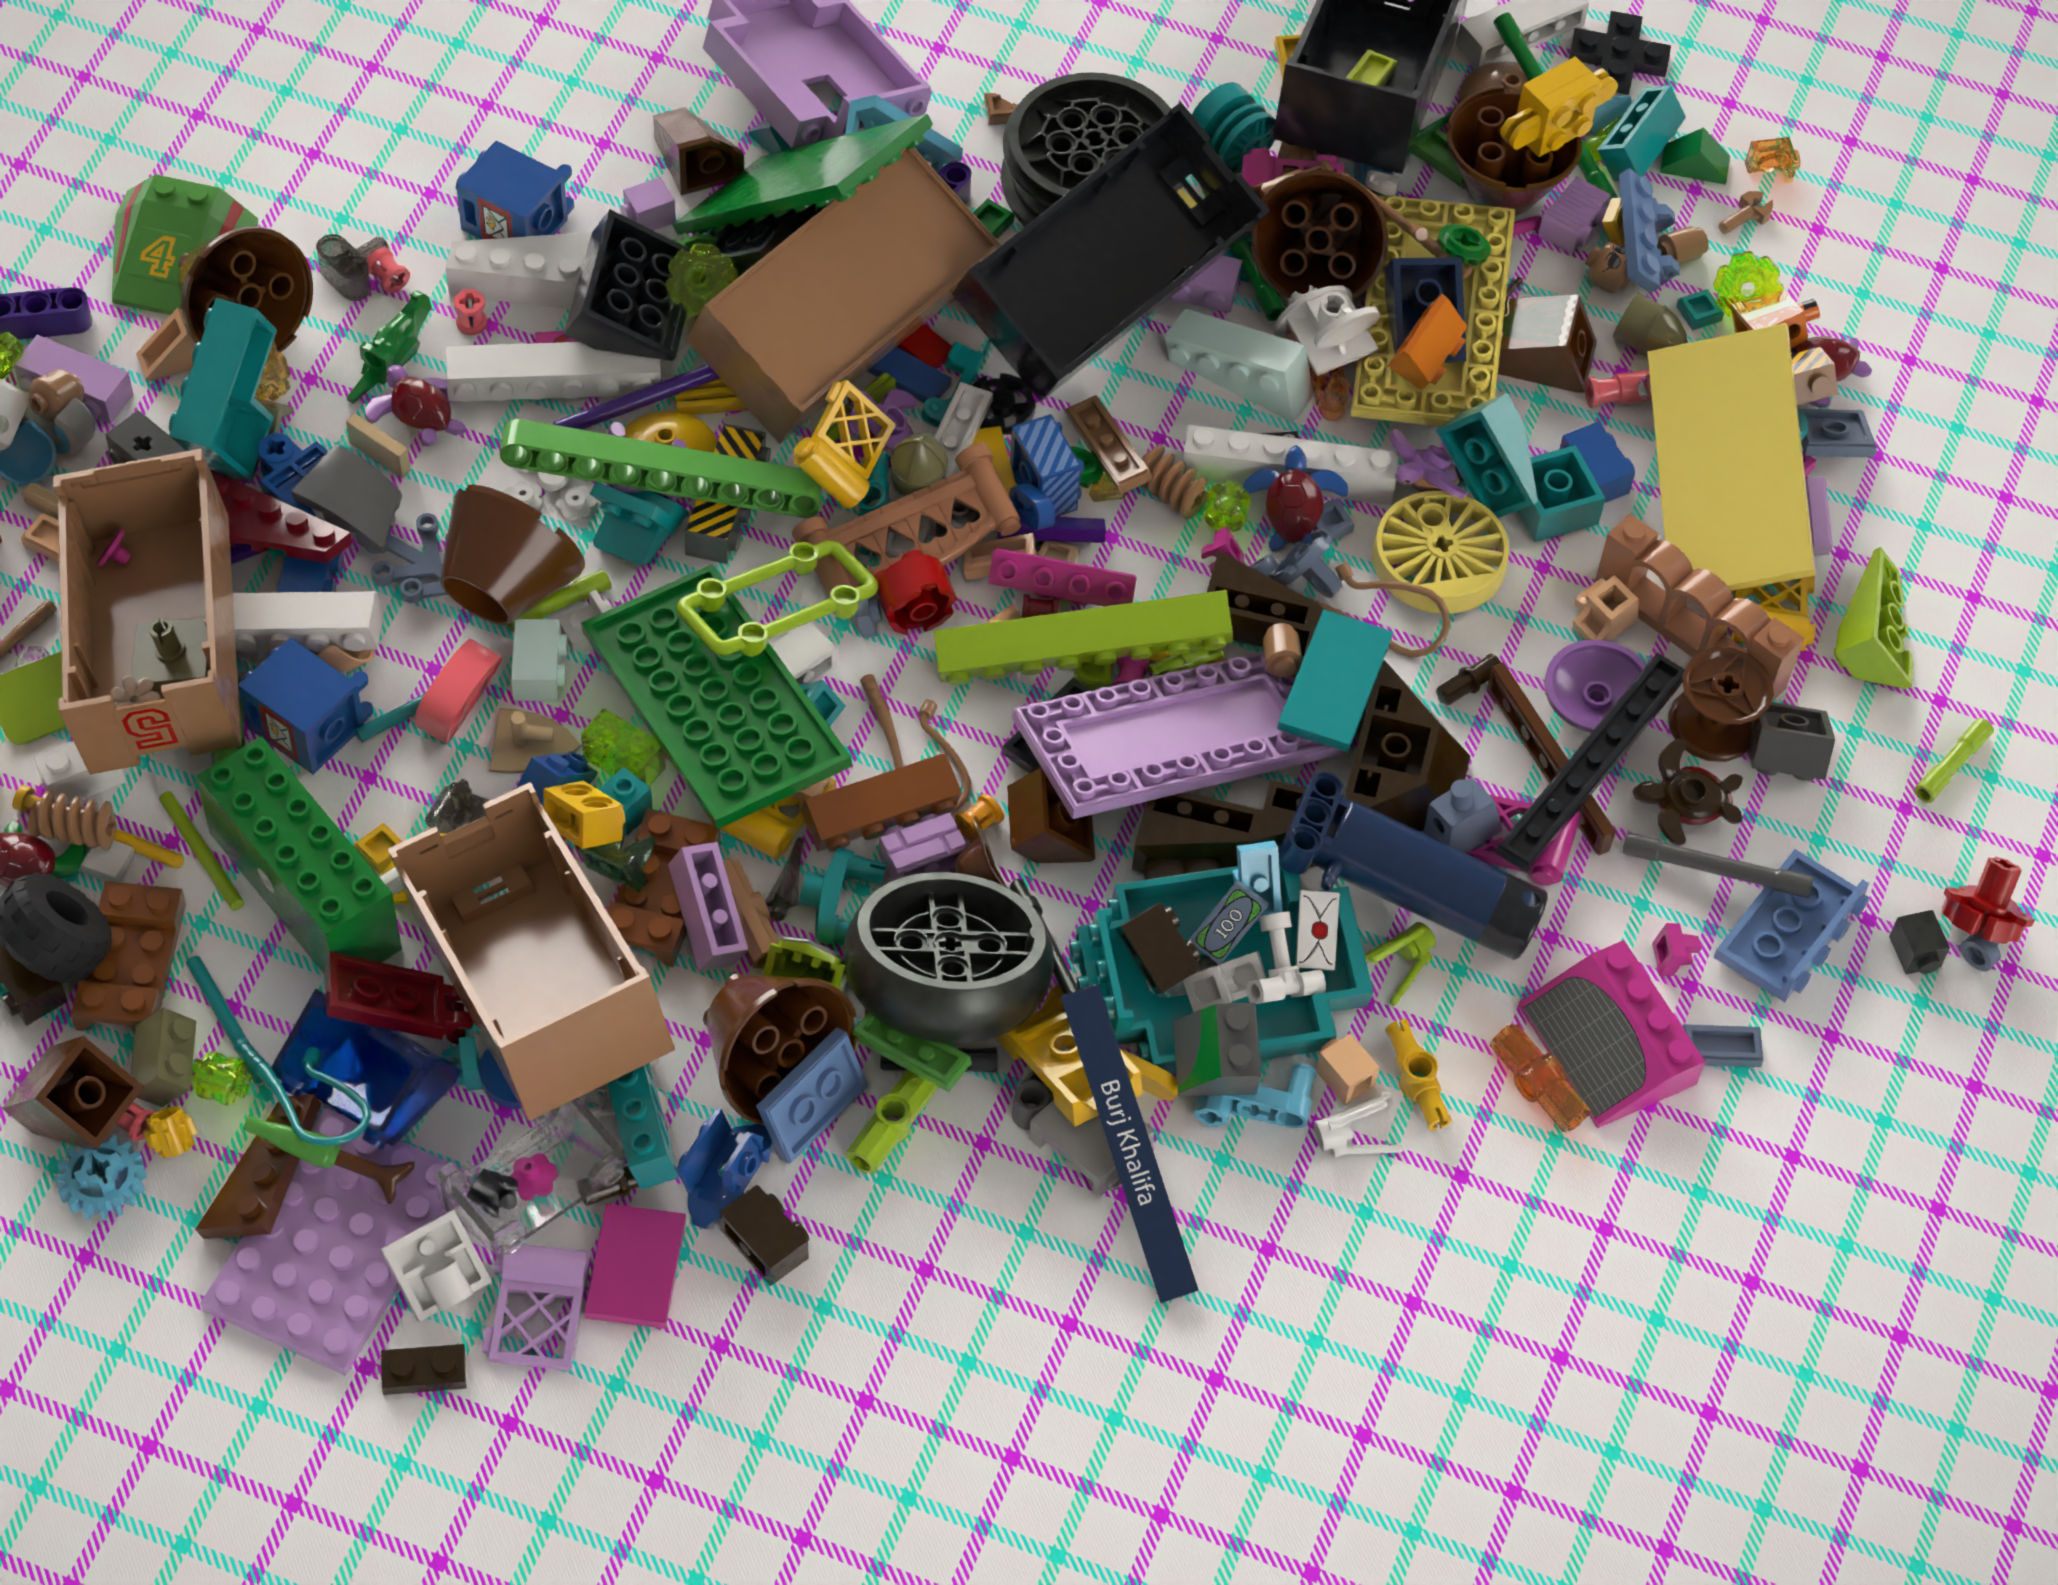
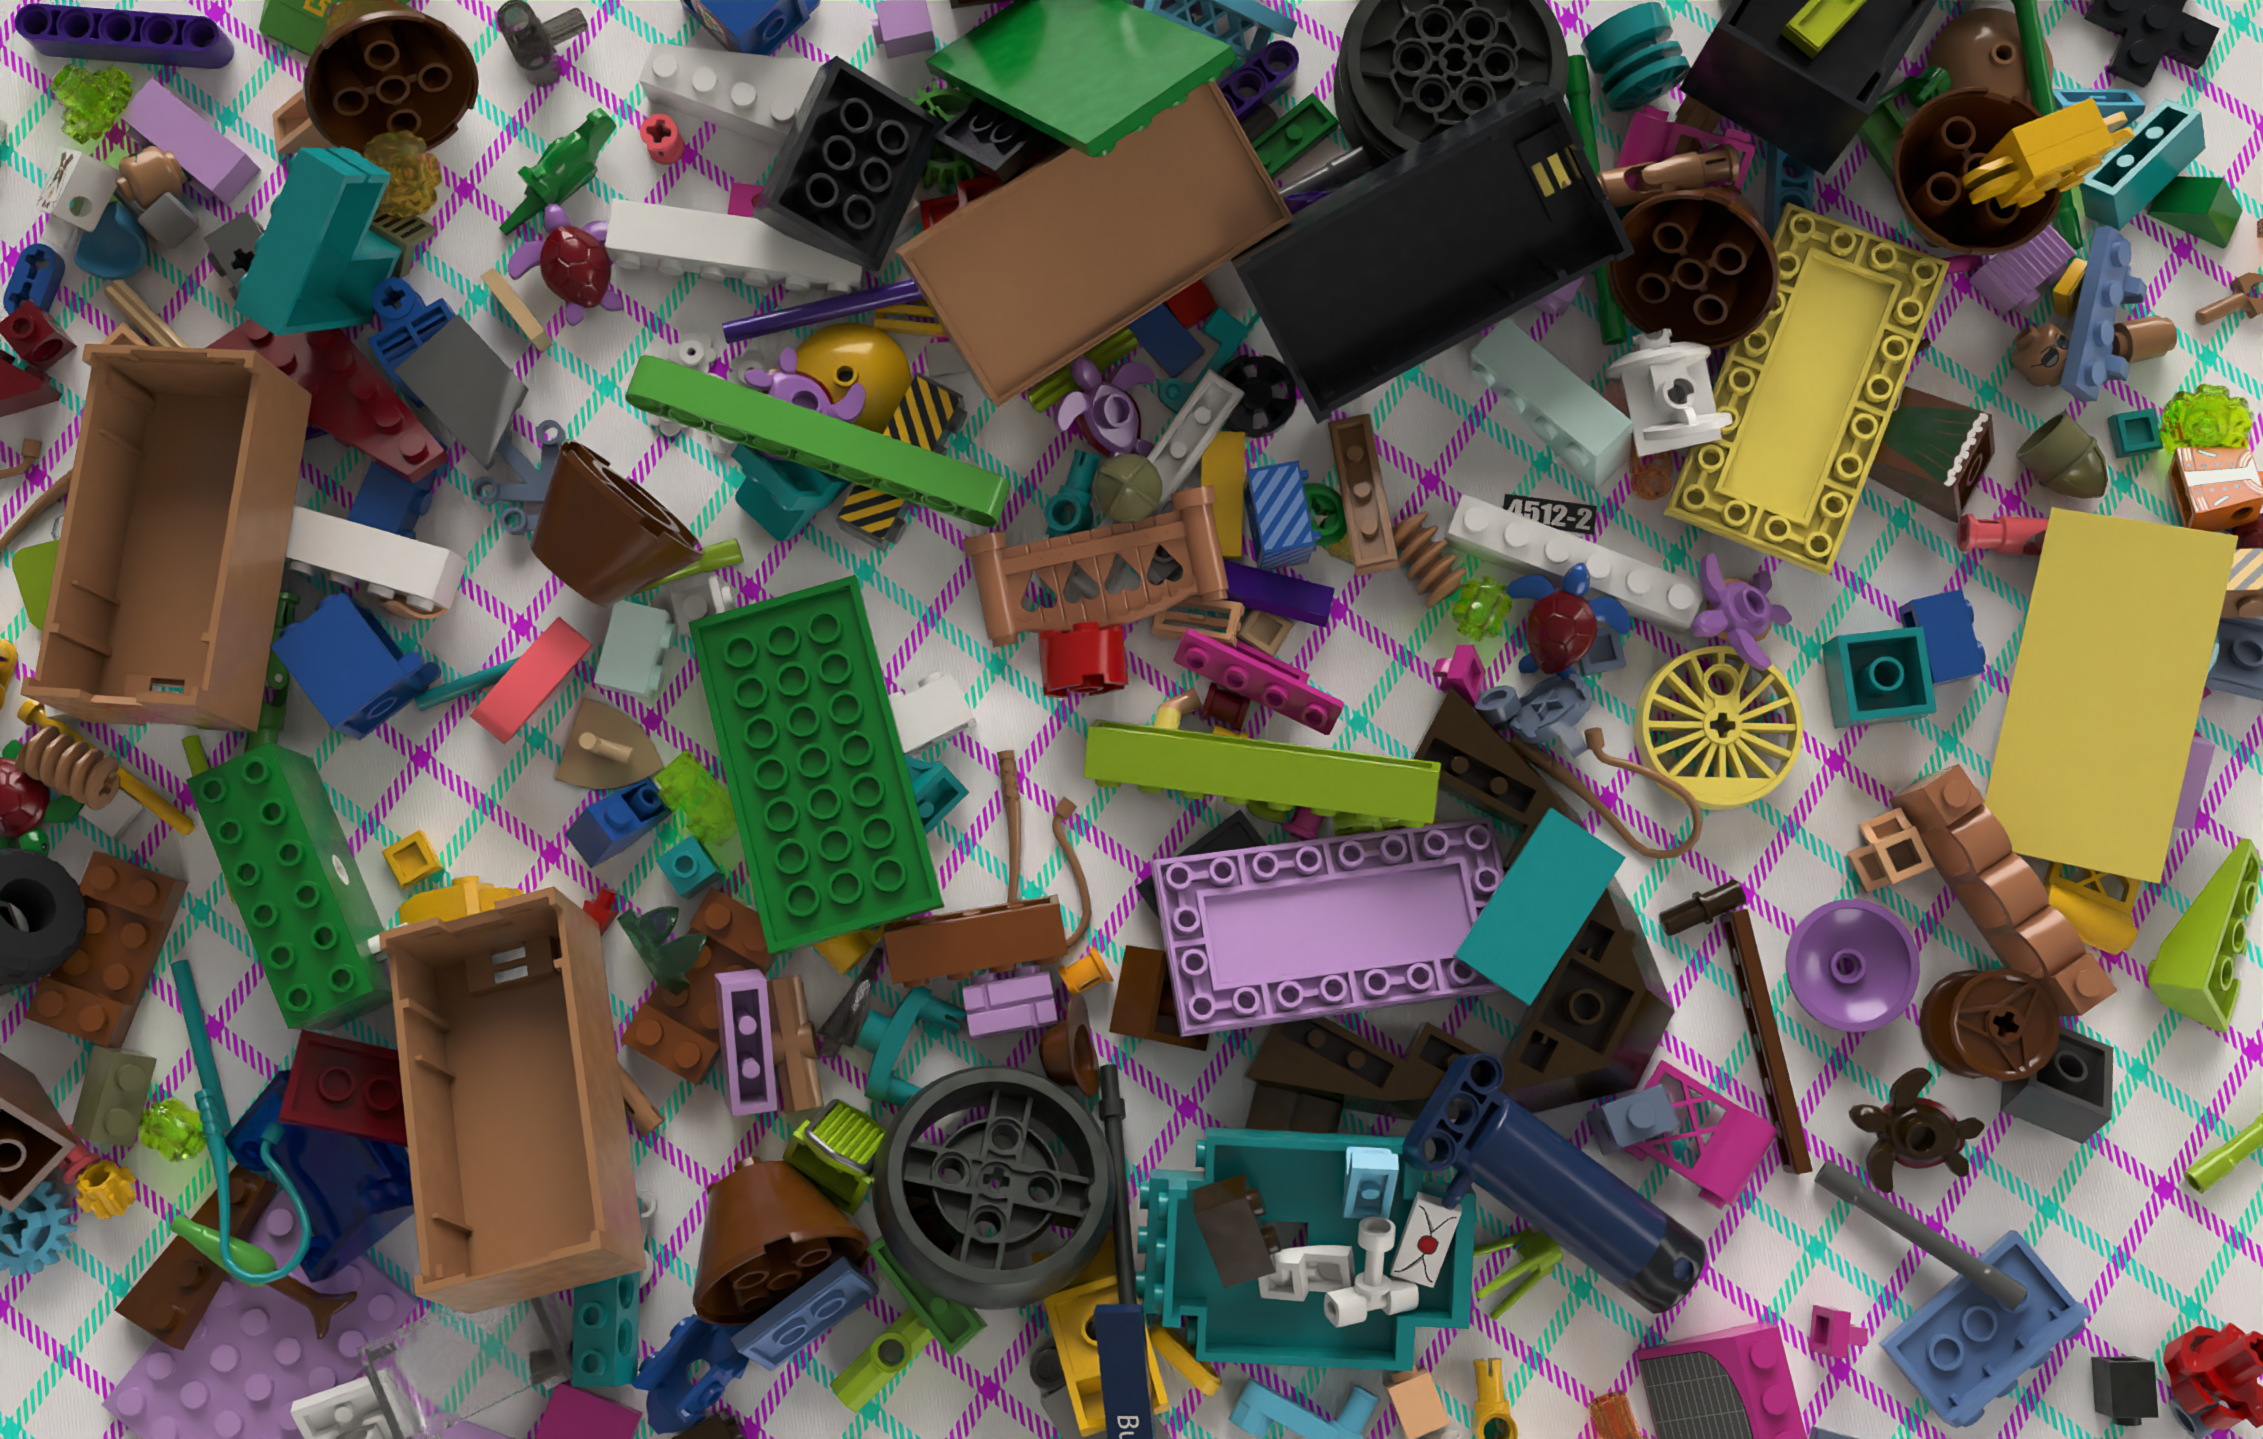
camera: 15 degrees right, 25 degrees up
dark pink plant [96,528,132,568] -> none
white plant [110,676,160,708] -> none
olive tile [131,618,211,691] -> none
coral bush [365,247,410,293] -> none
clear smoke beam [425,779,491,834] -> none
black arm [467,1168,518,1218] -> none
dark pink plant [510,1153,559,1201] -> none
yellow brick [543,781,625,849] -> none
clear neon green plant [666,243,738,315] -> none
lime bar [677,540,878,656] -> none
yellow piece [794,380,896,509] -> none
sand blue plate [855,597,882,638] -> none
blue beam [1009,483,1055,531] -> none
dark grey slope [1173,1003,1261,1096] -> none
sand blue tile [1190,880,1268,965] -> none
medium nougat brick [1263,623,1303,678] -> none
medium nougat piece [1341,172,1473,279] -> none
white tile [1365,170,1401,197] -> none
dark blue slope [1384,257,1467,363] -> none
orange slope [1387,294,1468,390] -> none
green gear [1436,224,1491,266] -> none
teal slope [1436,393,1538,518] -> none
black tile [1495,652,1685,873] -> none

